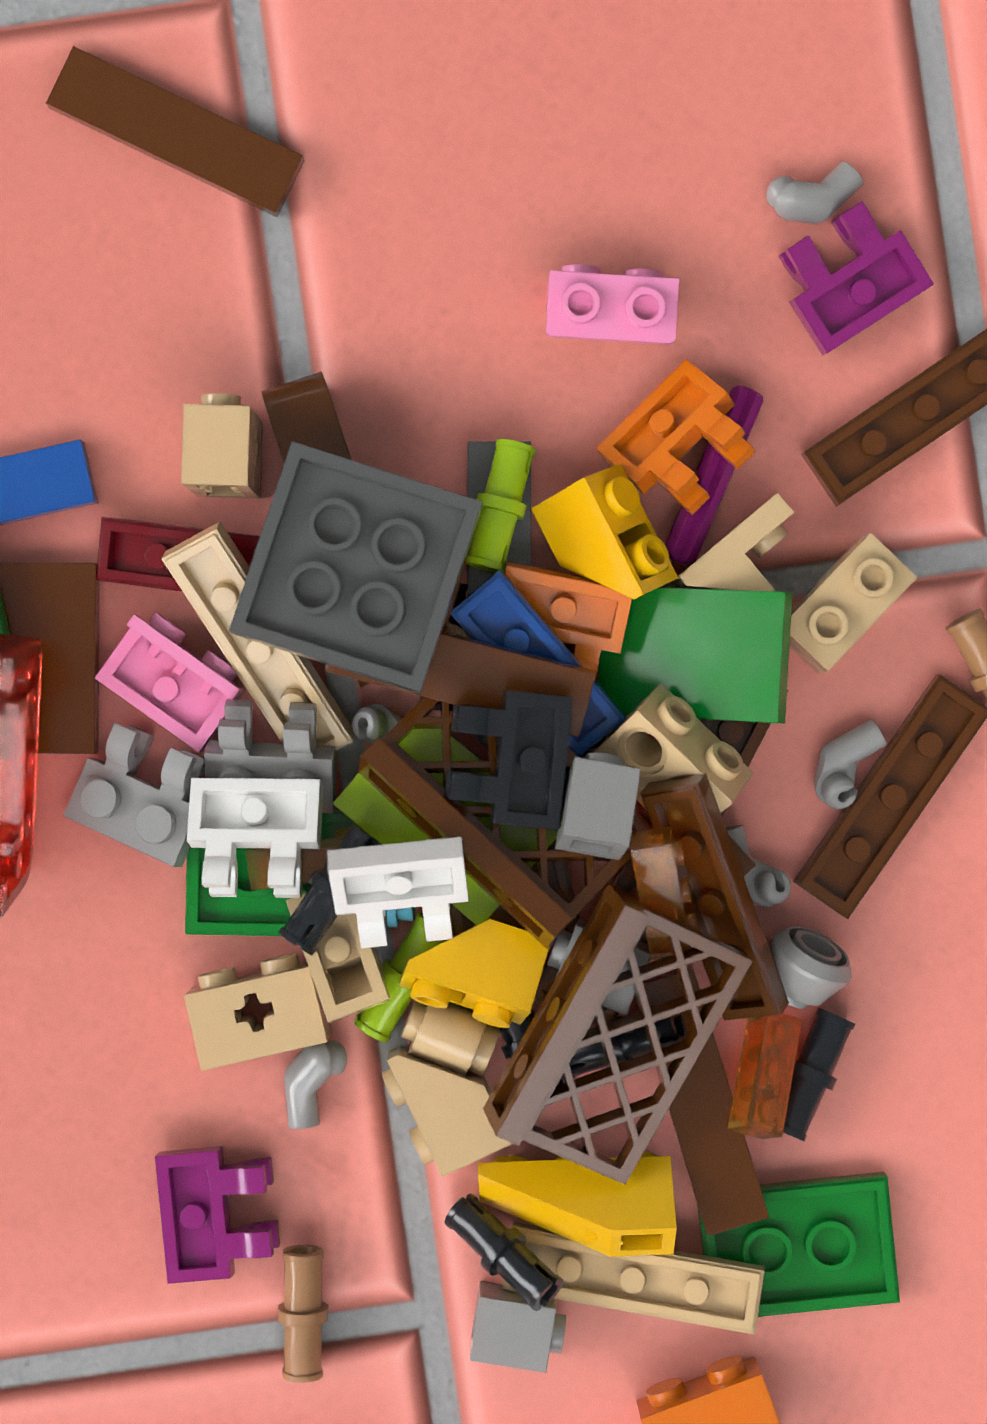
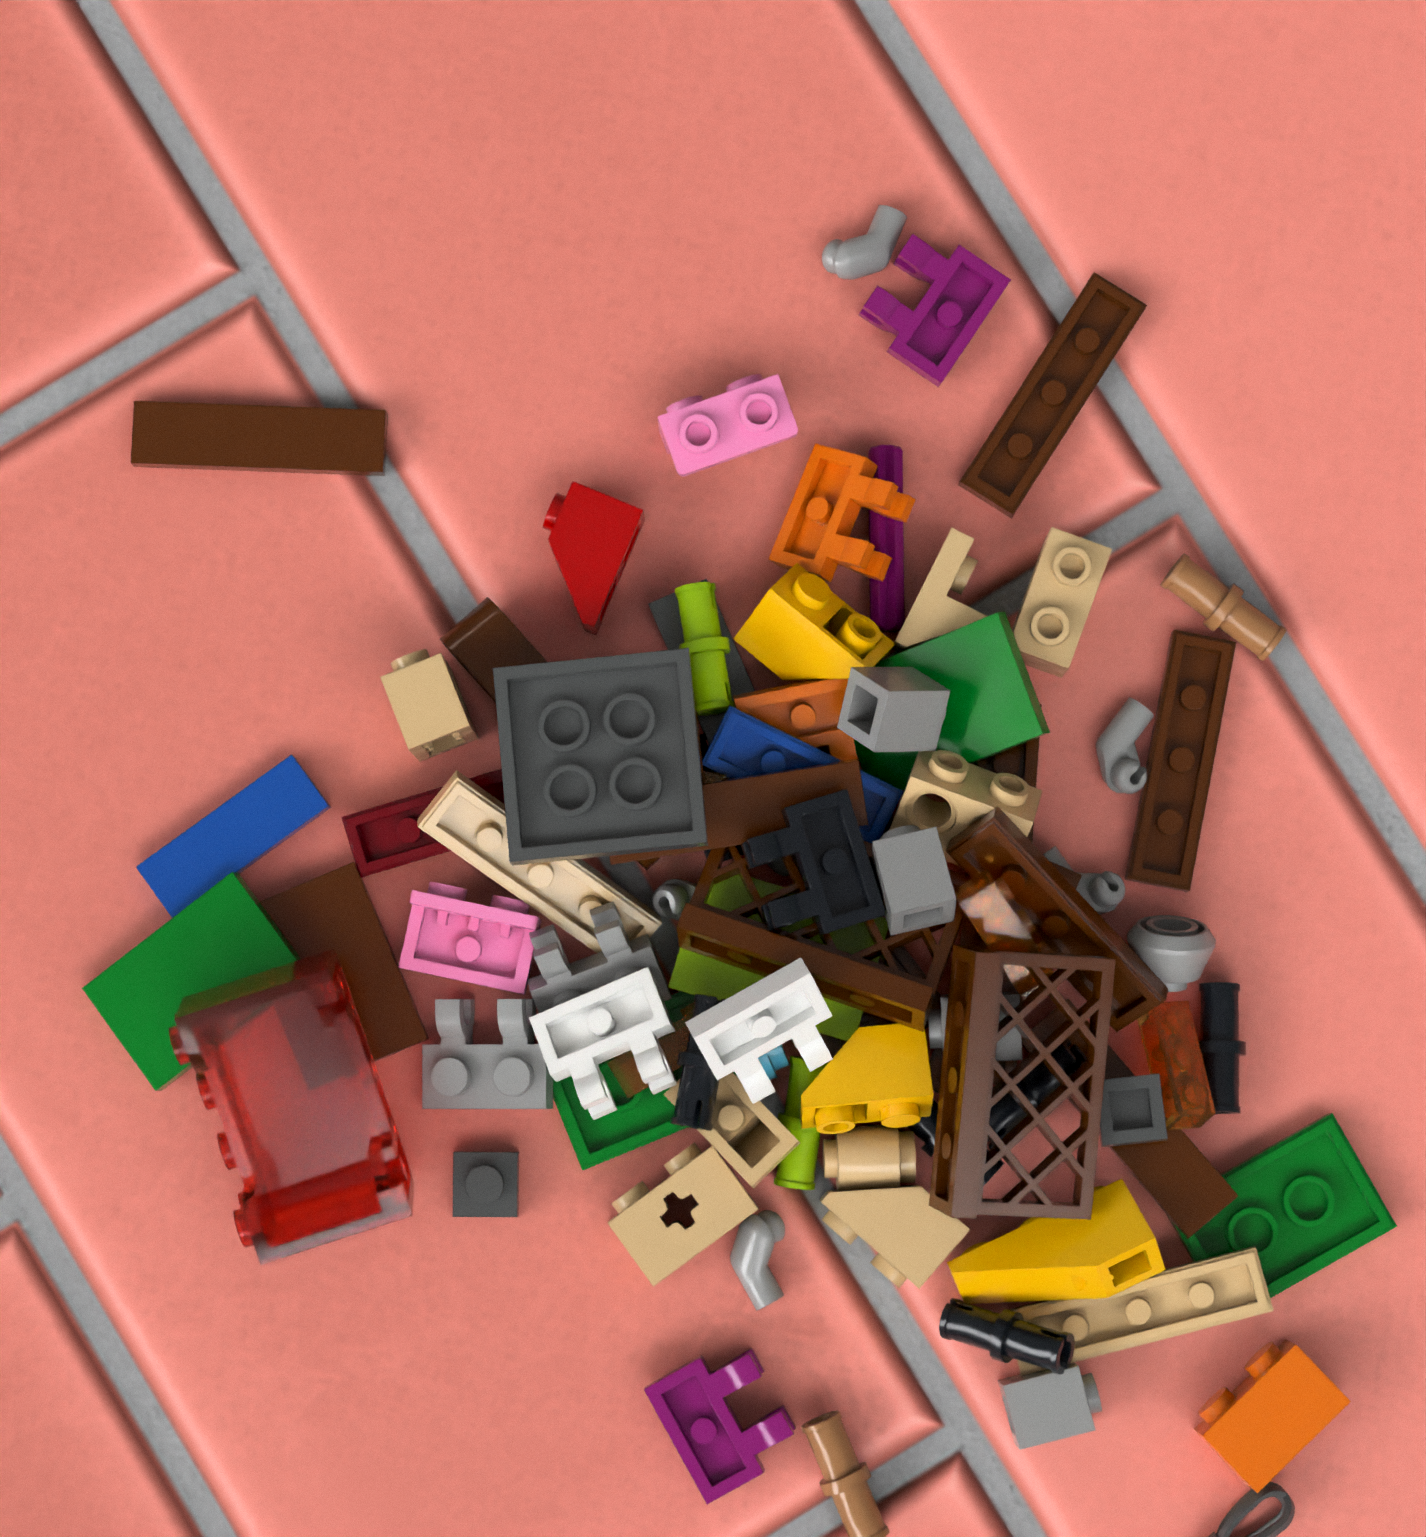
camera: 20 degrees left, 5 degrees down
none -> dark grey plate [452,1152,519,1217]
none -> red slope [543,481,645,635]
none -> light grey brick [837,667,951,752]
none -> dark grey plate [1099,1074,1168,1148]

